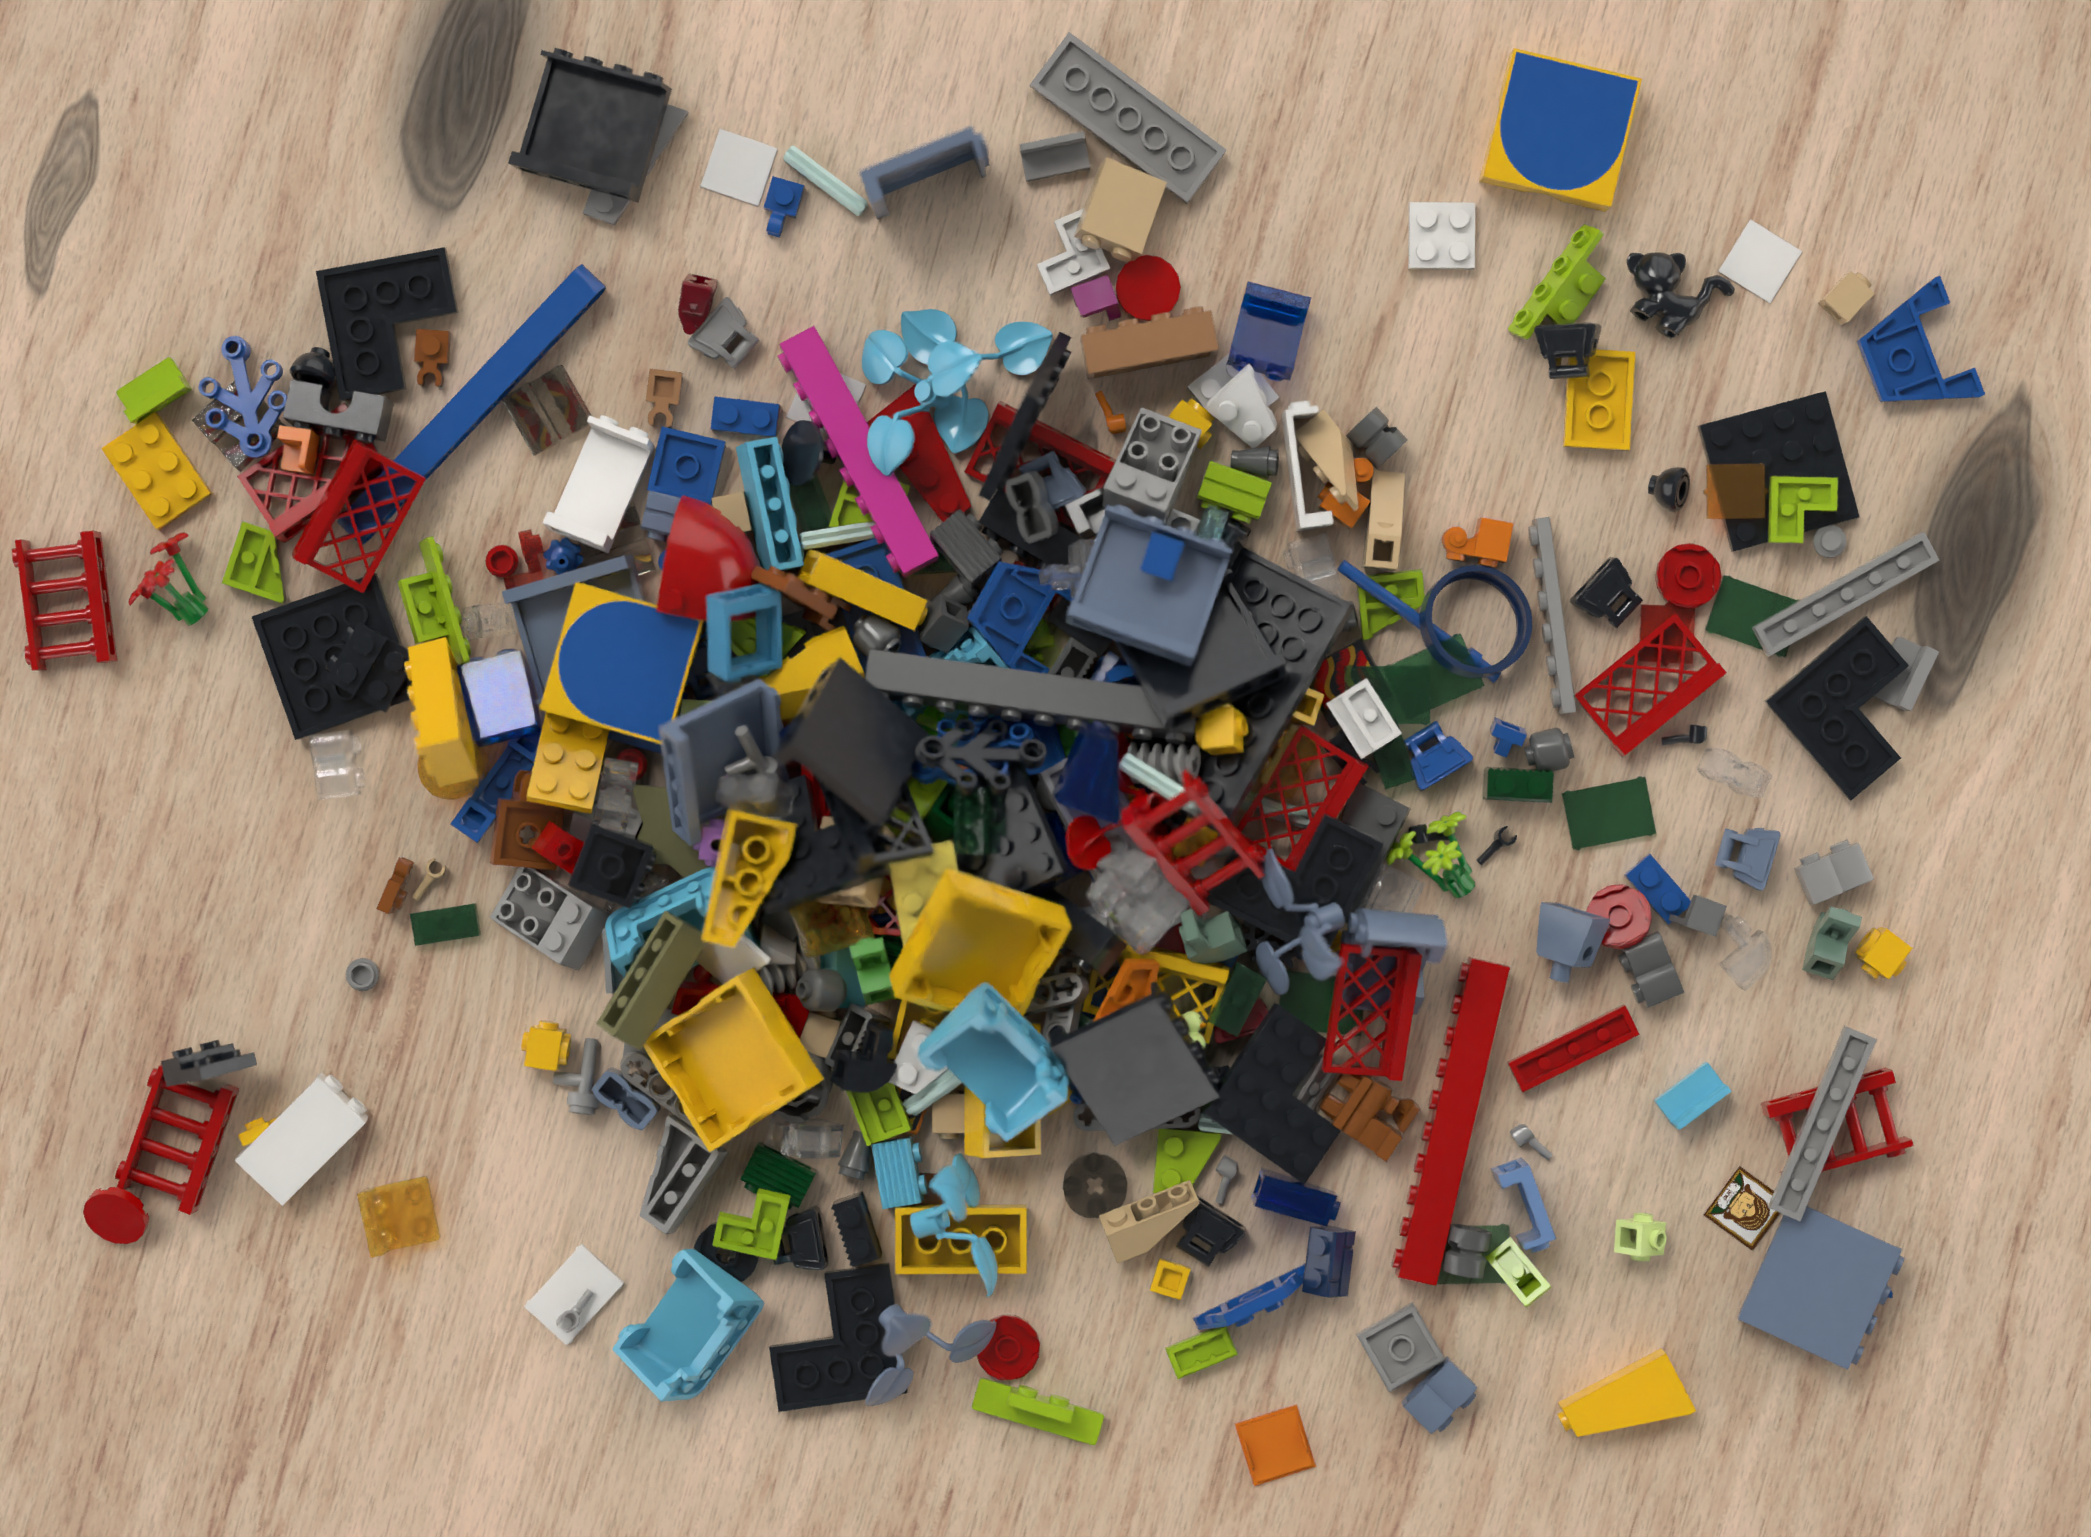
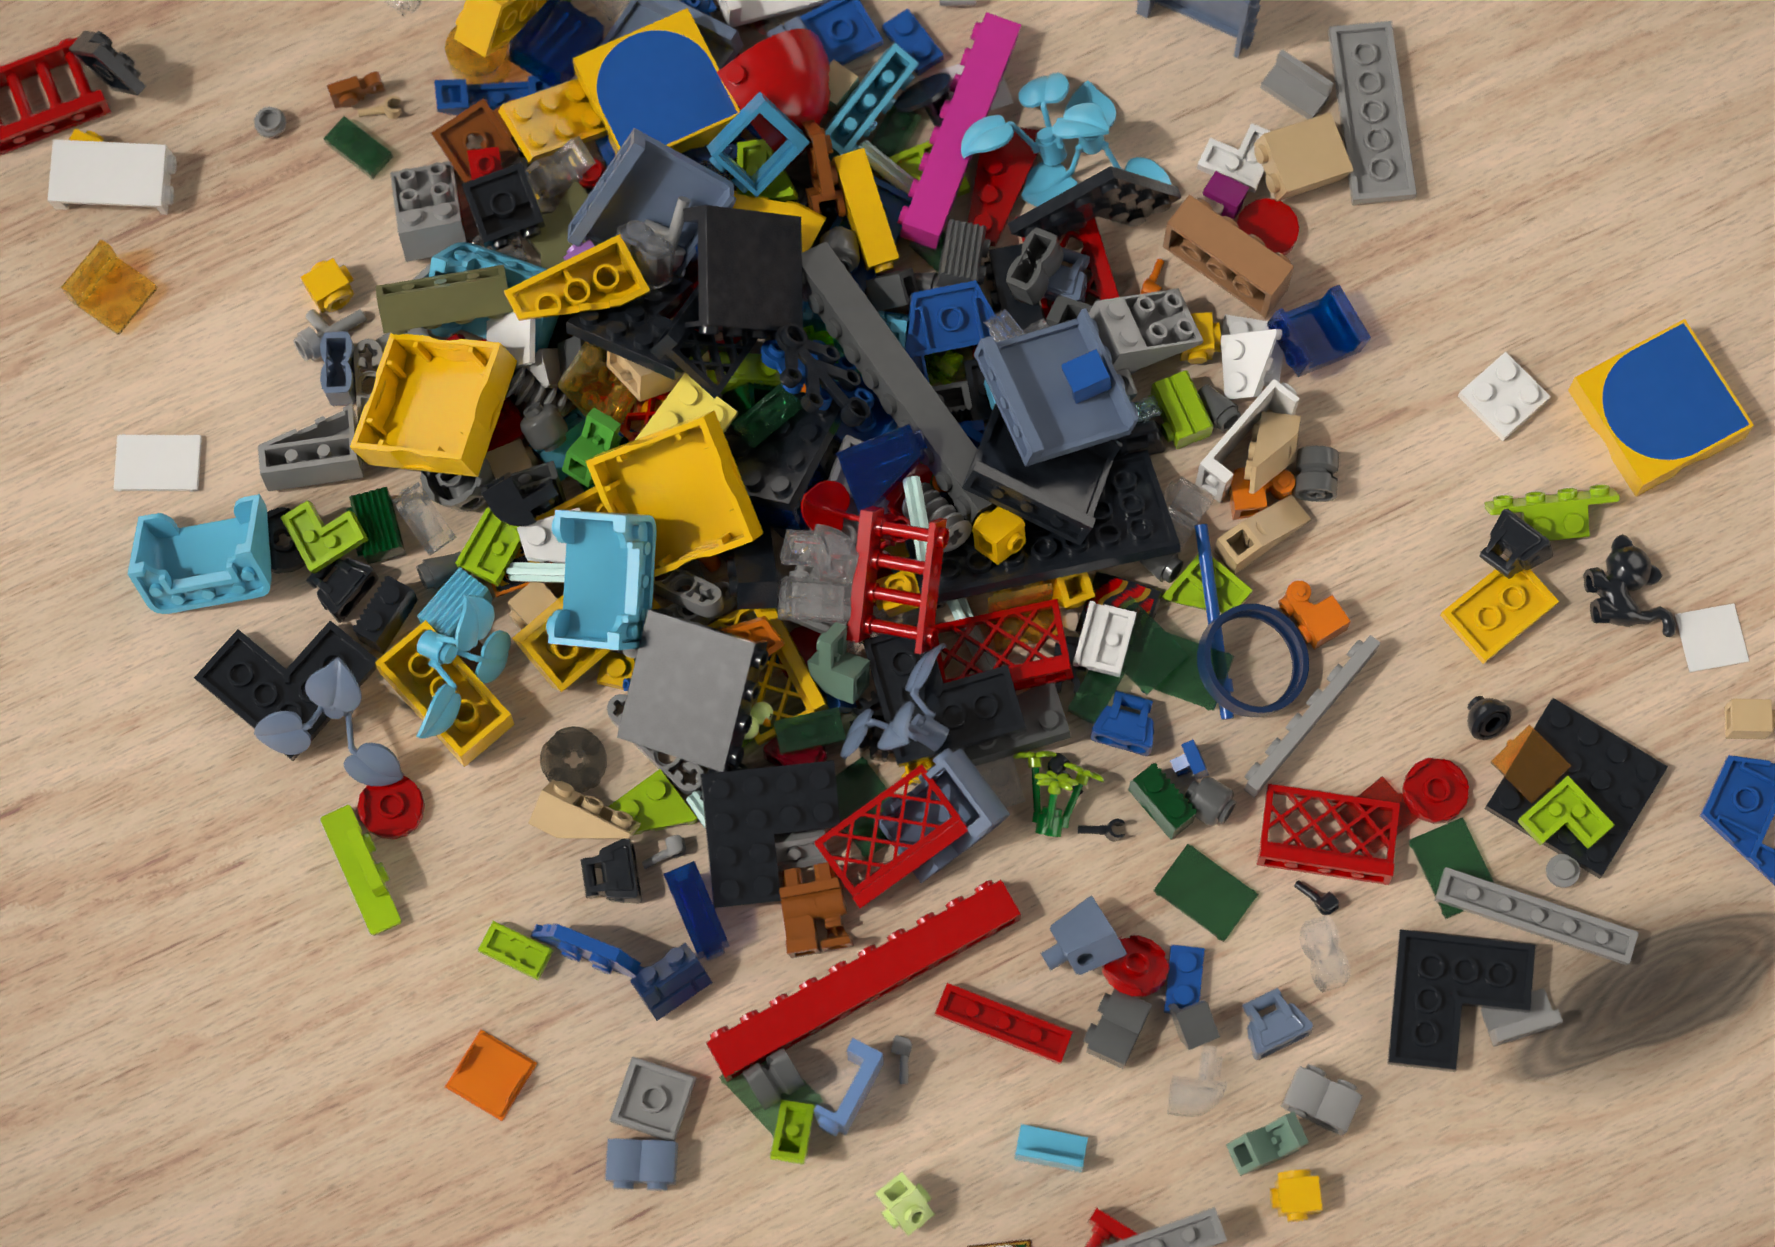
camera: 50 degrees right, 15 degrees down
light grey hand [556,1289,594,1333] -> none
yellow plate [1149,1258,1191,1300] -> none
black piece [1570,557,1643,629] -> none

